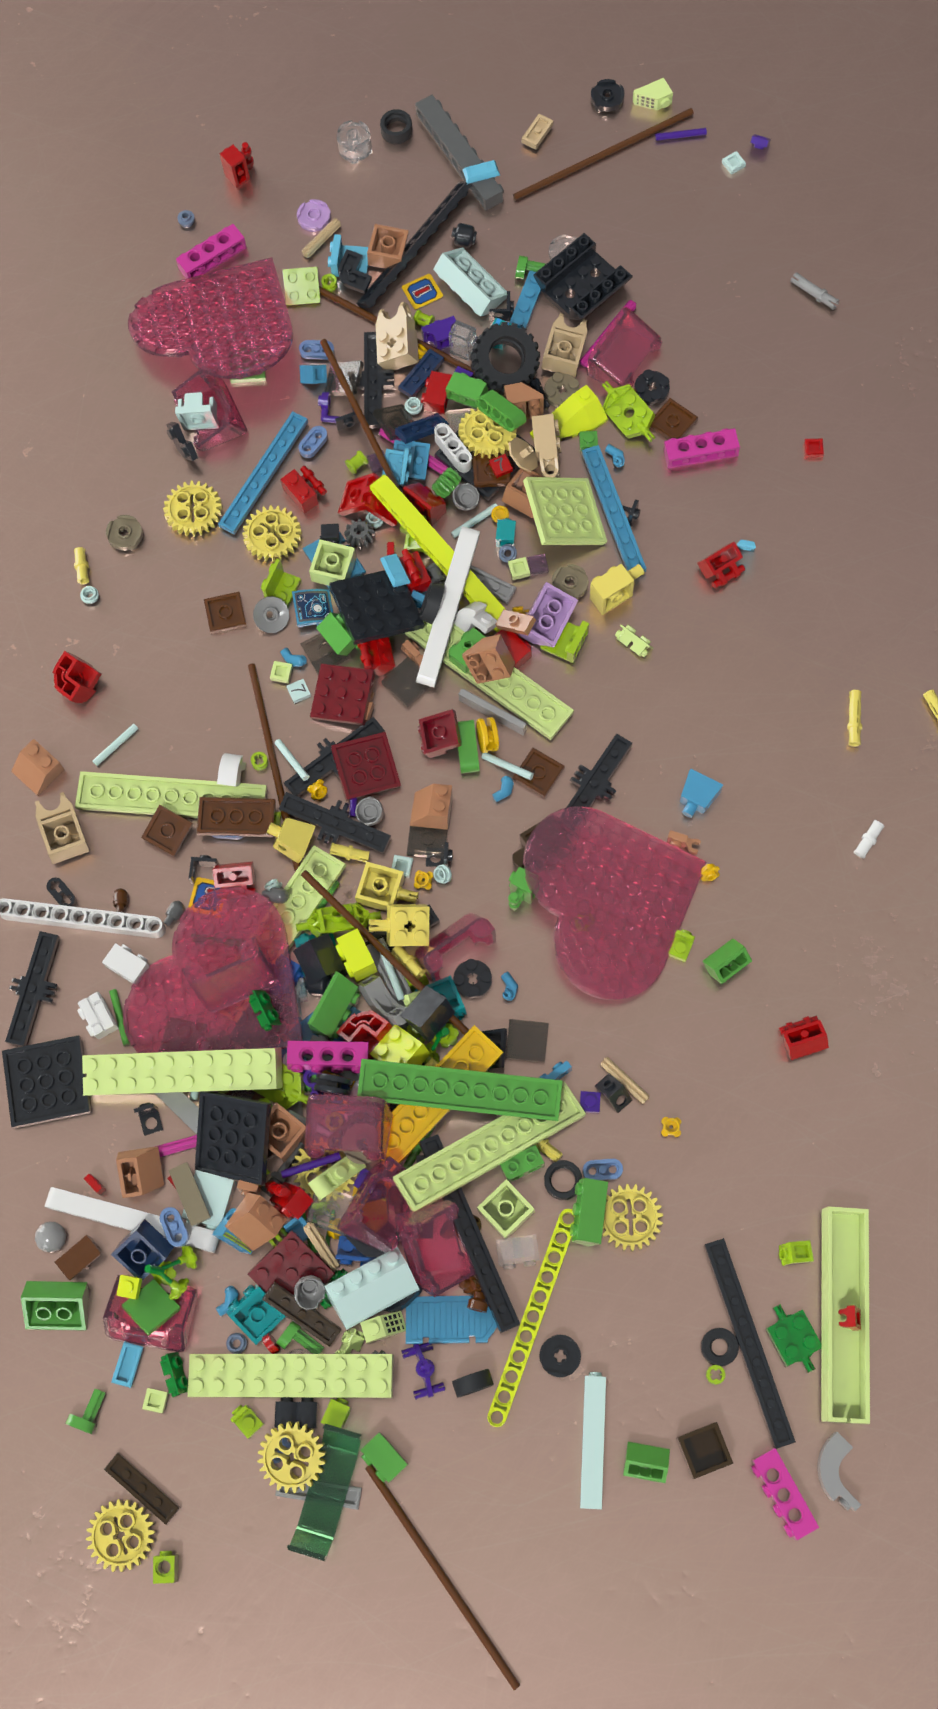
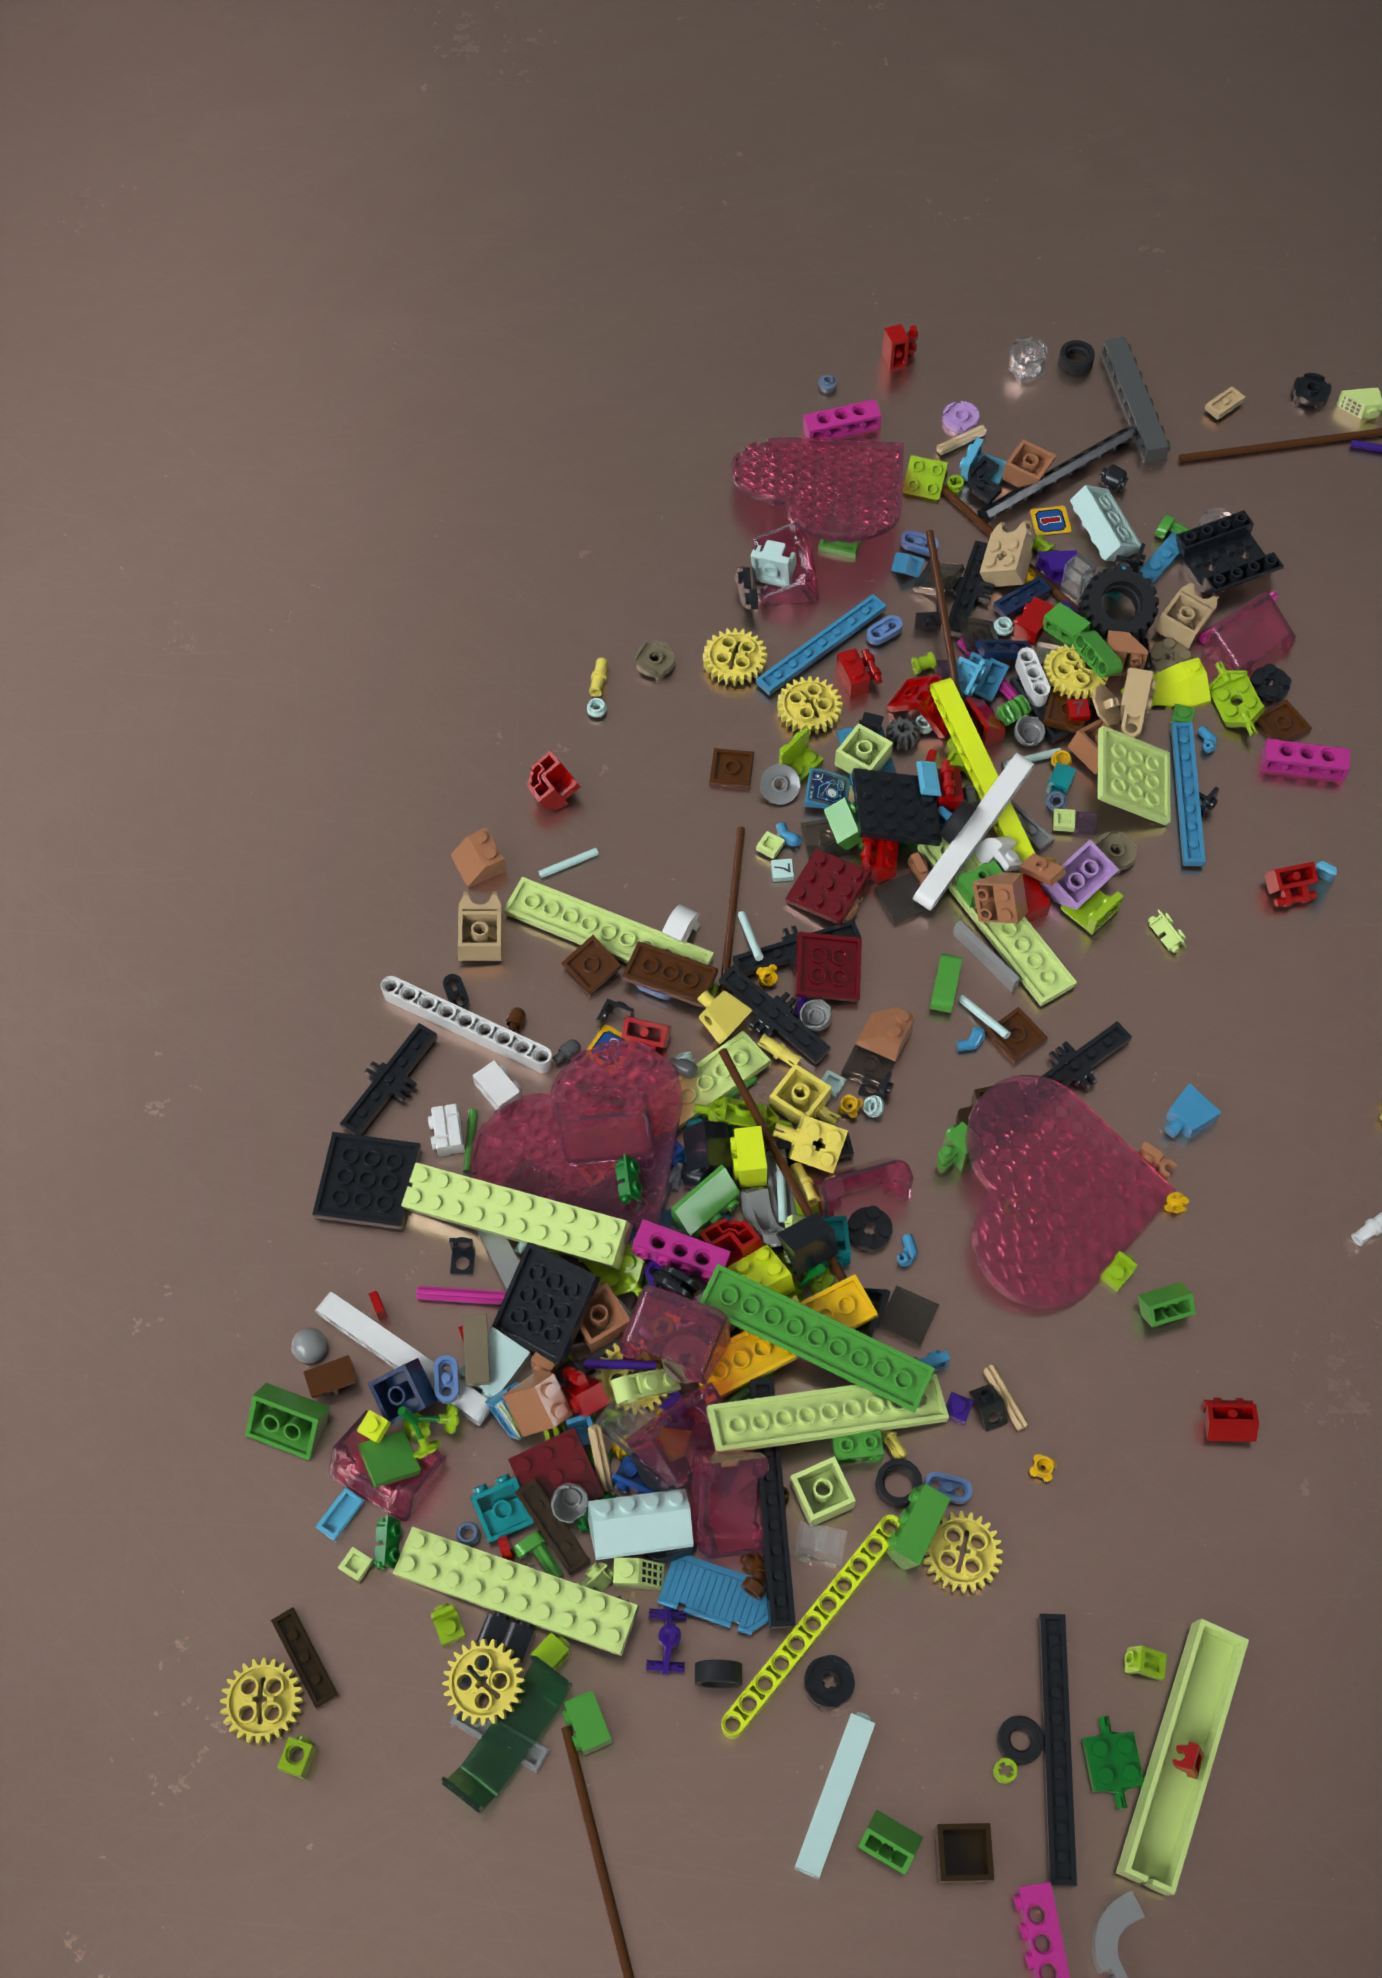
camera: 15 degrees right, 10 degrees down
bright green piece [65,1389,106,1434] -> none
nougat slope [116,1146,164,1198] -> none
dark azure arm [216,1286,239,1316] -> none
lime bush [251,752,269,771] -> none
dark purple plate [318,392,341,423] -> none
dark red plate [418,709,461,758] -> none
medium azure tile [462,160,500,184] -> none
yellow head [476,717,499,753] -> none
light yellow brick [590,564,644,615] -> none

